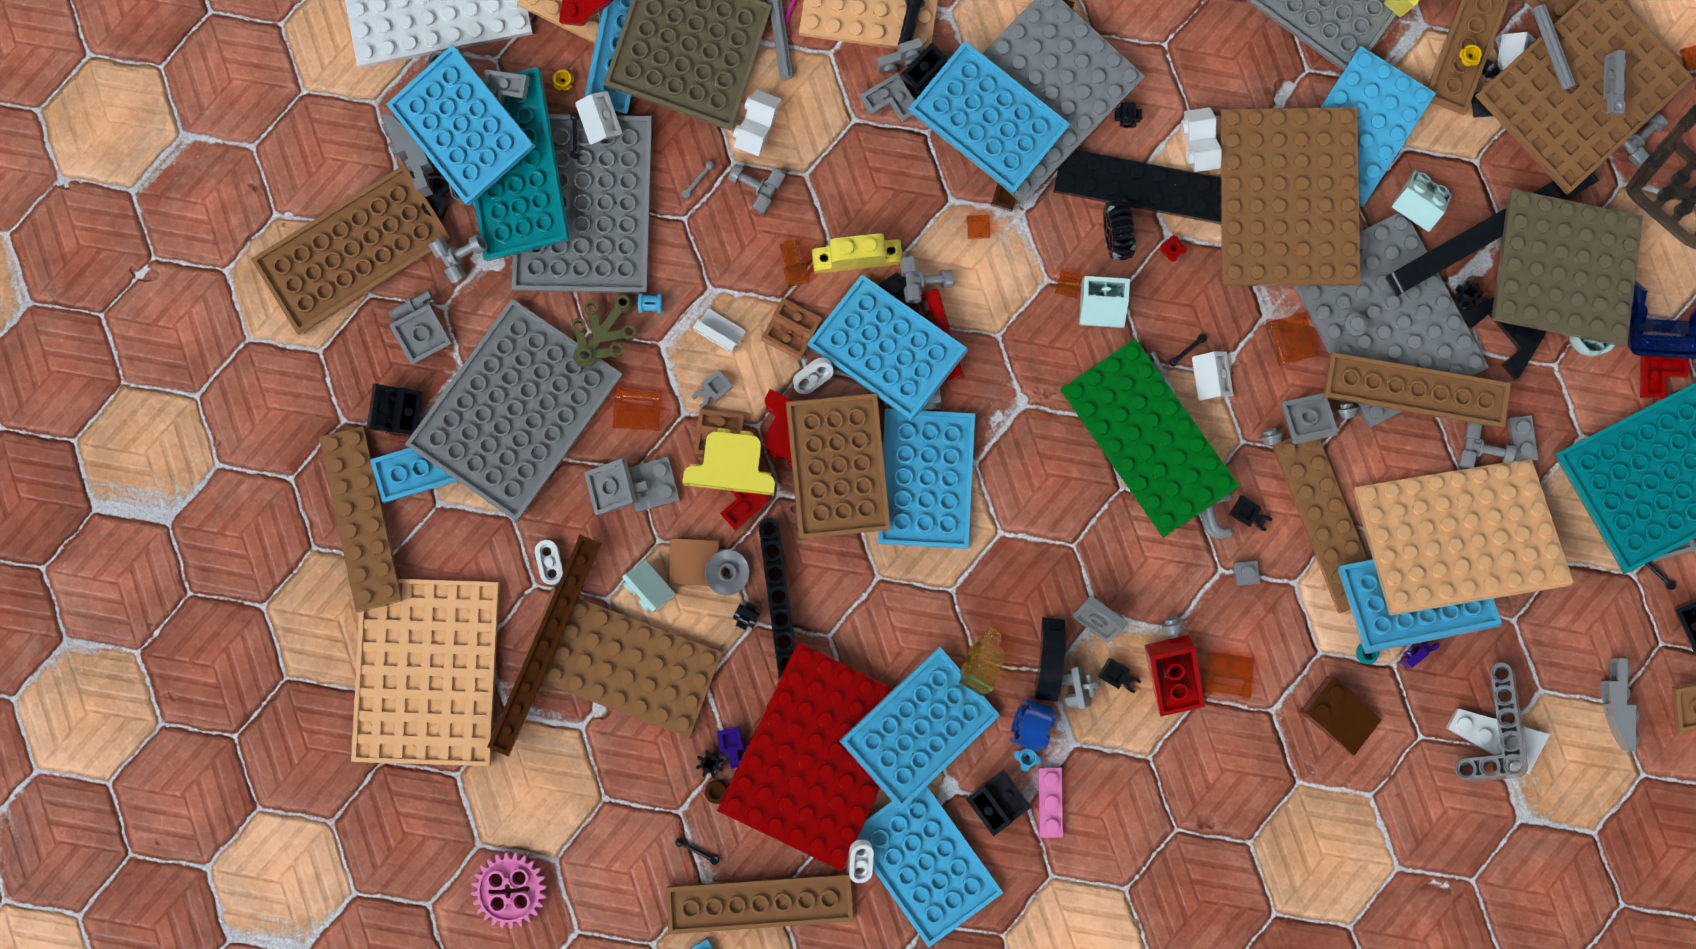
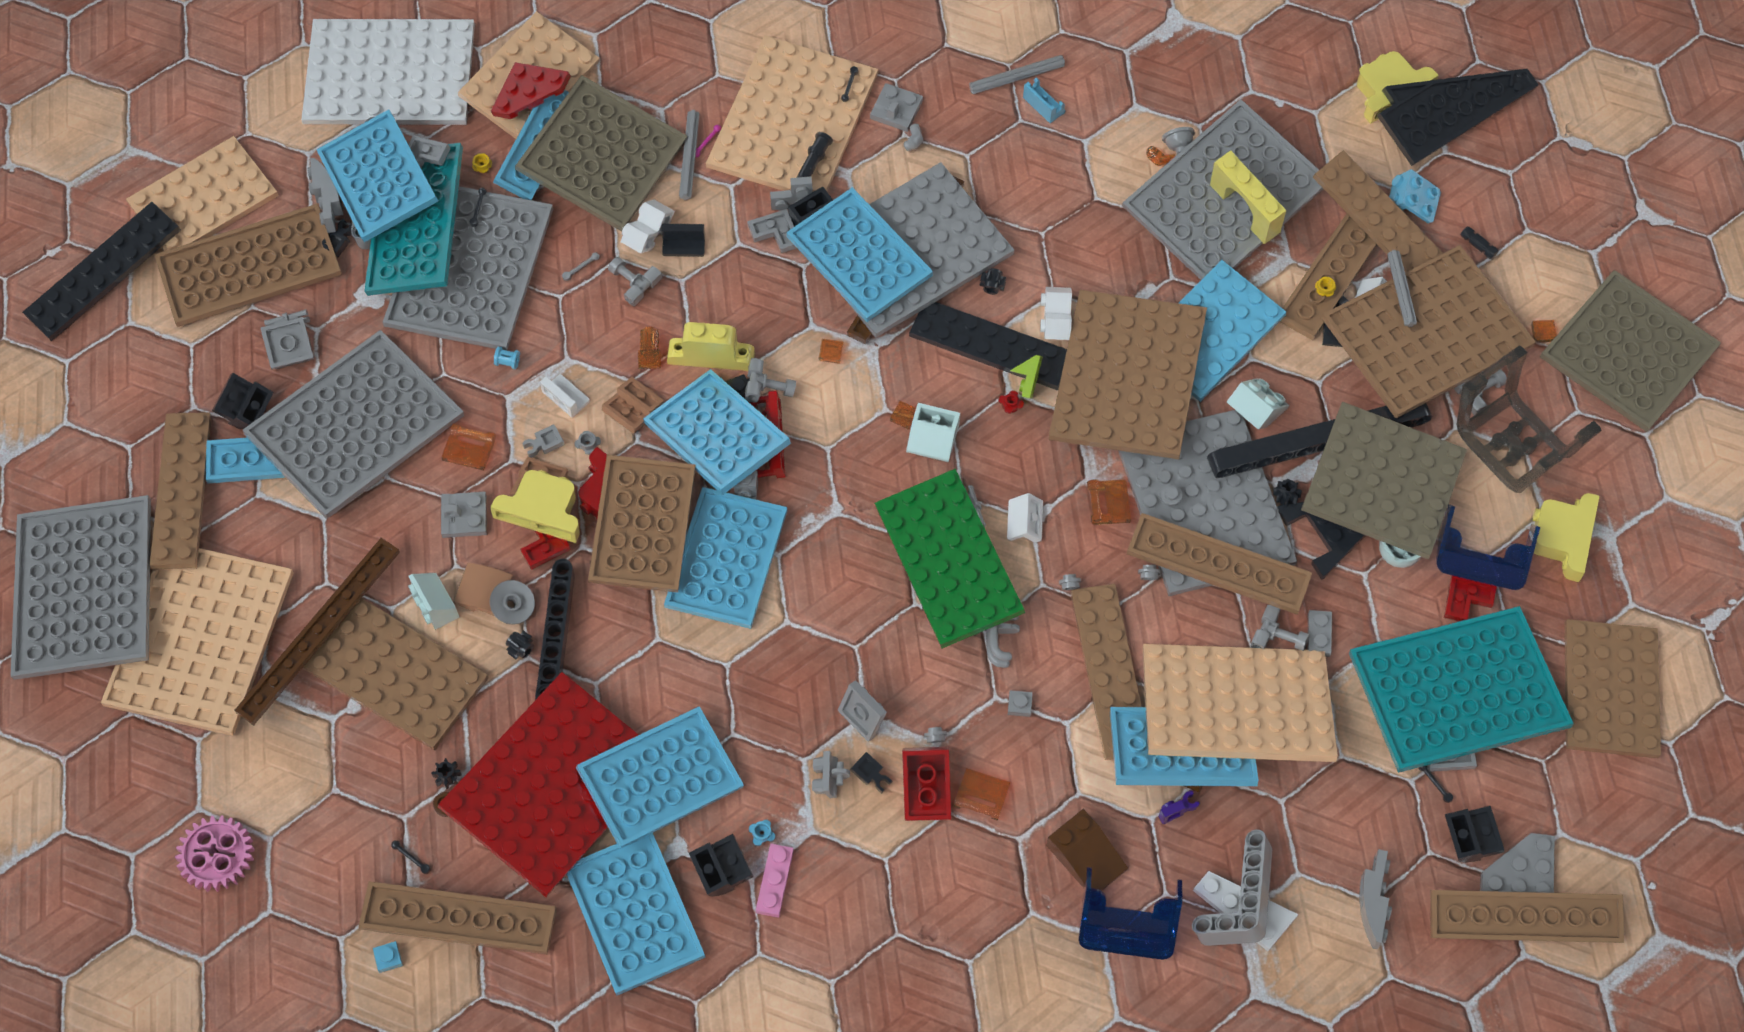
camera: 15 degrees right, 20 degrees down
light grey bar [428,234,487,284] -> none
white plate [535,540,564,585] -> none
olive plant [572,295,636,368] -> none
white panel [575,91,623,145] -> none
light grey hinge [584,459,637,516] -> none
dark purple plate [717,727,744,769] -> none
white plate [793,358,834,394] -> none
white plate [848,840,874,883] -> none
clear yellow hinge [959,628,1006,696] -> none
blue brick [1010,698,1057,751] -> none
black arch [1035,617,1066,702] -> none
black gear [1103,199,1136,261] -> none
black hinge [1169,334,1207,367] -> none
black plate [1229,495,1272,531] -> none
light grey hinge [1281,393,1338,445] -> none
teal plate [1356,643,1379,664] -> none
light grey hinge [1603,50,1626,116] -> none
none -> light grey plate [11,495,151,680]
none -> black plate [22,202,181,342]
none -> light nougat plate [126,136,279,251]
none -> light grey plate [575,431,601,455]
none -> black panel [662,224,705,257]
none -> lime slope [1010,355,1043,399]
none -> clear blue windscreen [1078,867,1183,960]

